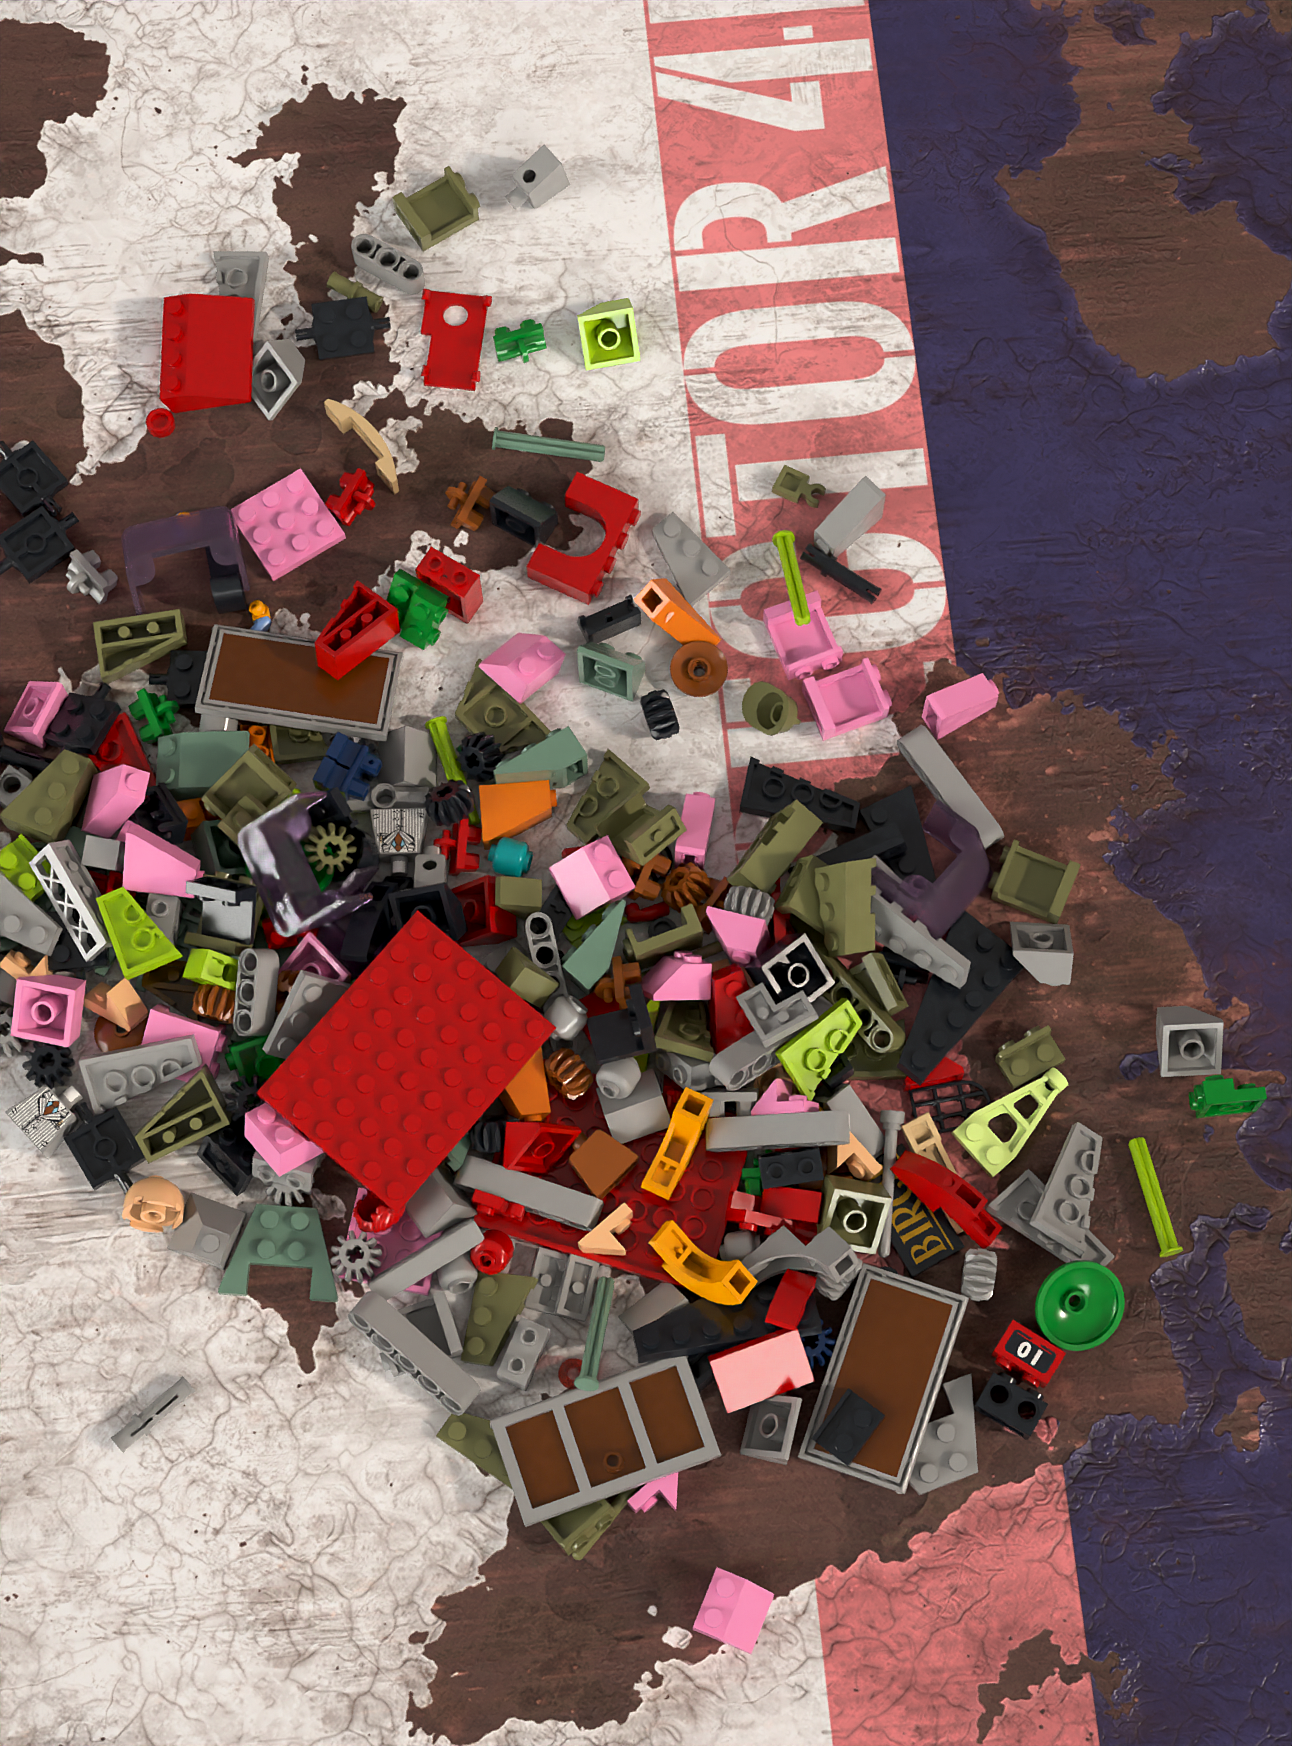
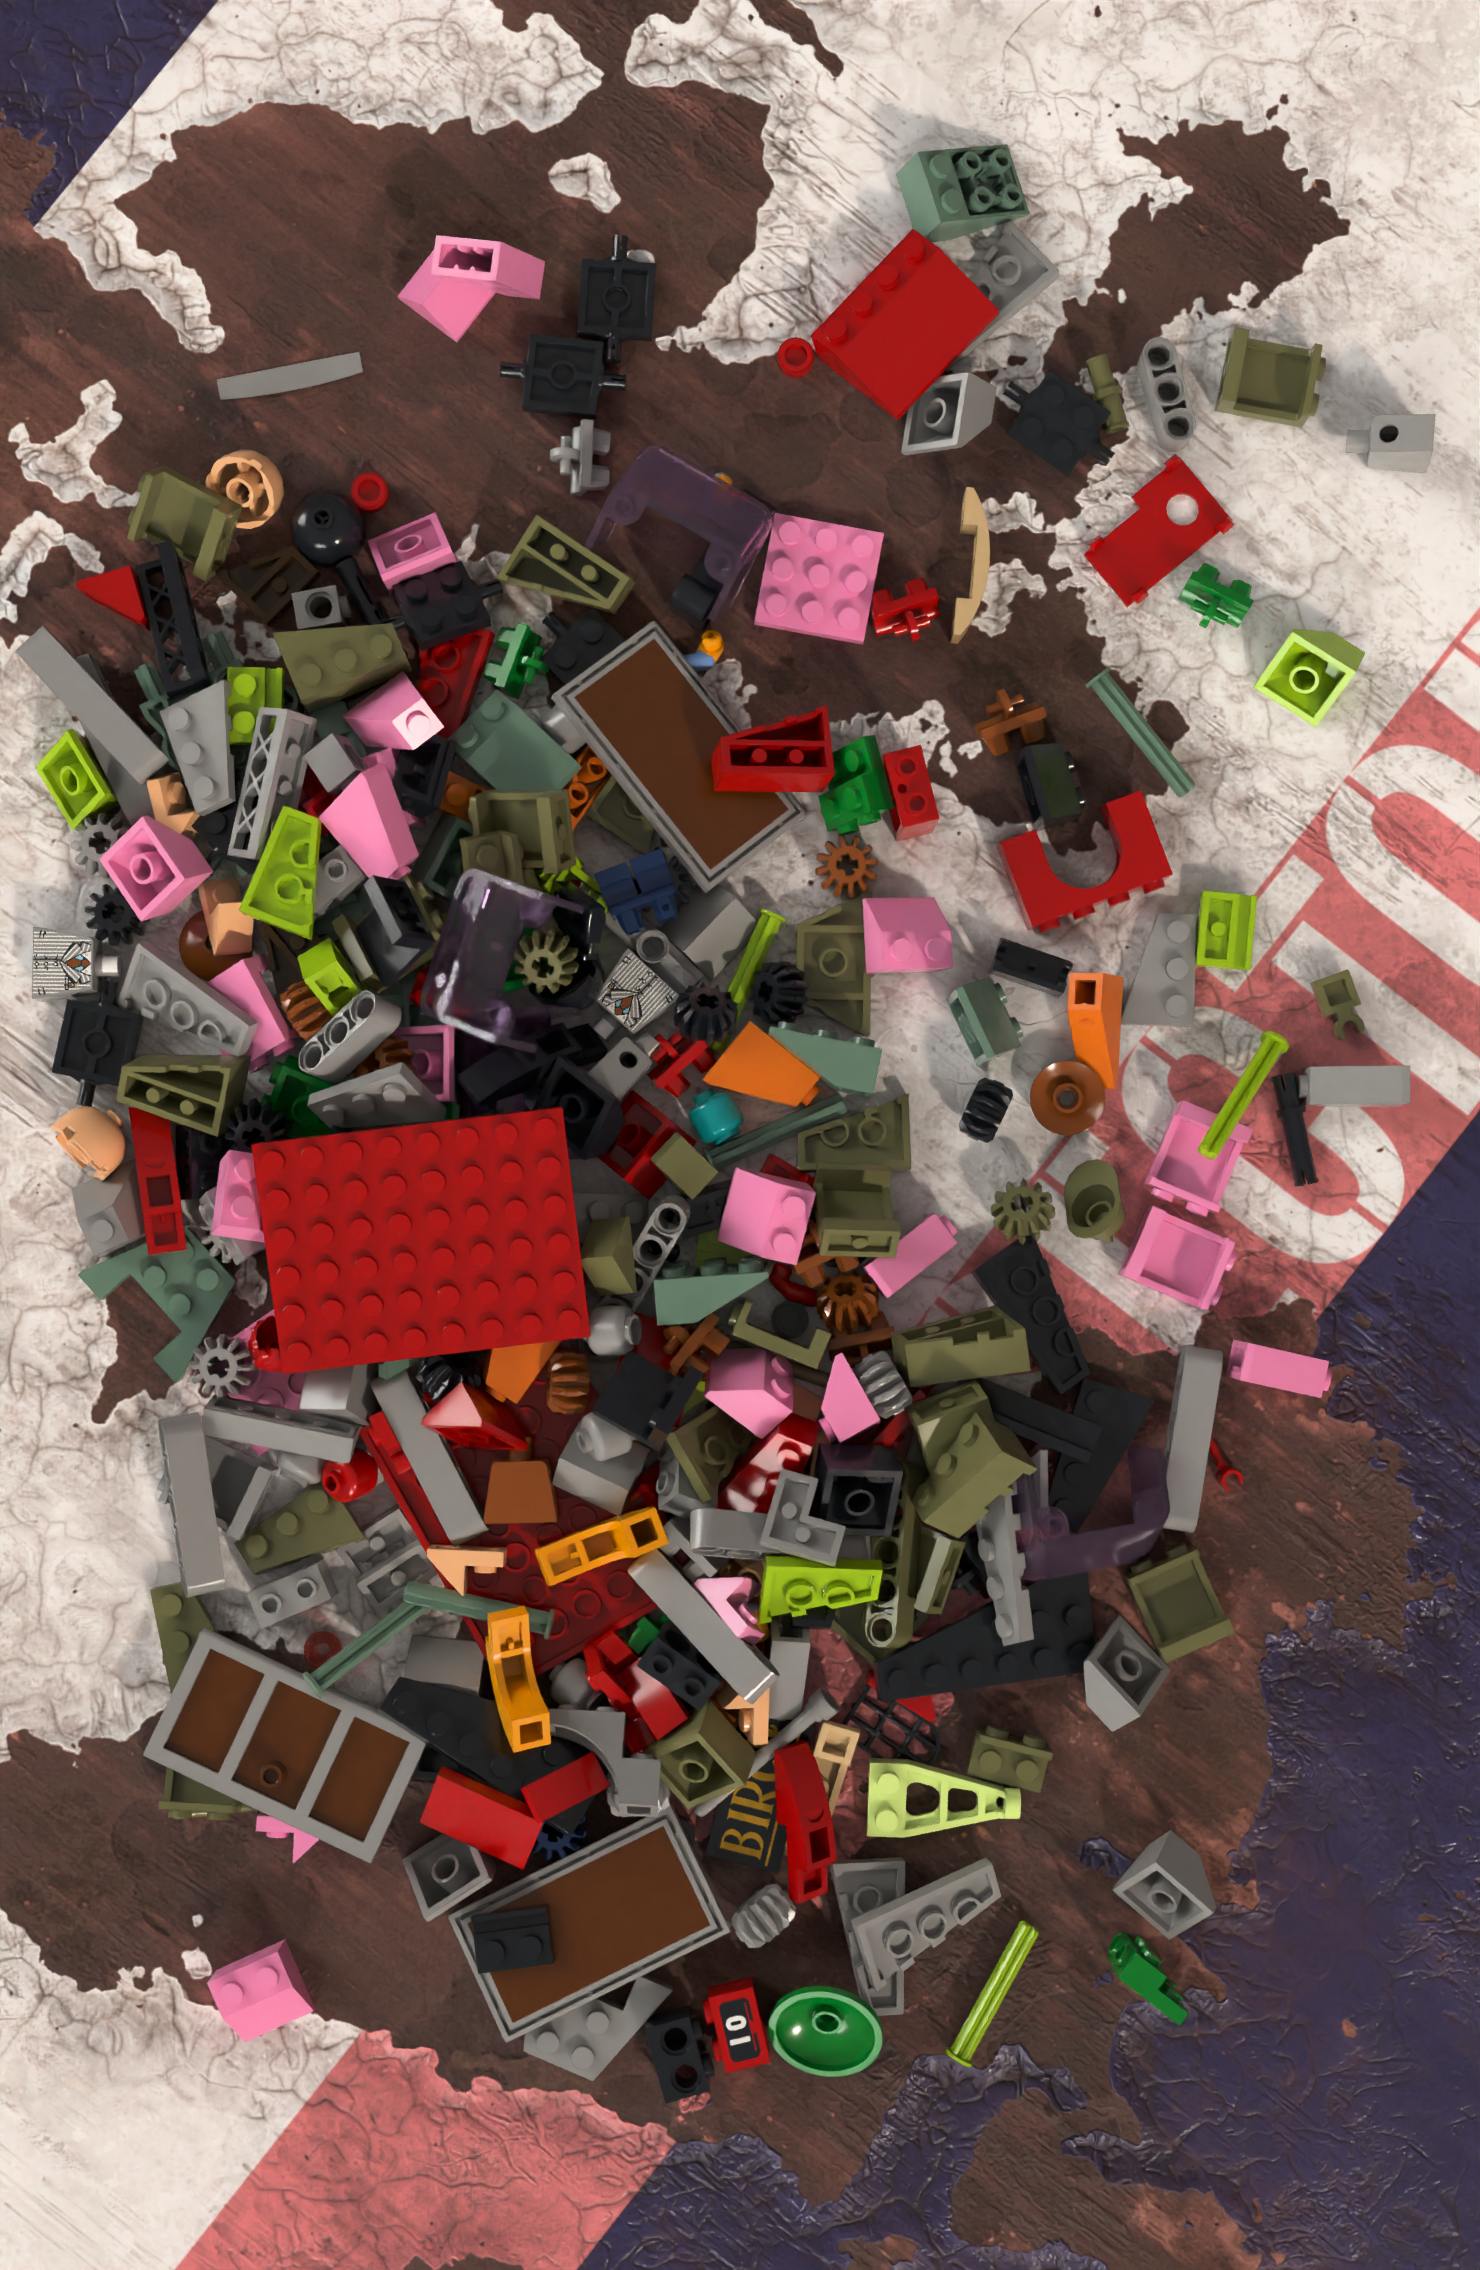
camera: 40 degrees right, 15 degrees up
none -> red slope [128,1107,187,1256]
none -> sand green axle [403,1580,555,1640]
none -> sand green axle [702,1093,847,1170]
none -> dark orange gear [815,835,878,899]
none -> sand green slope [896,144,1030,242]
none -> olive gear [990,1178,1055,1245]
none -> lime plate [1195,890,1257,971]
none -> red hand [1209,1438,1243,1491]

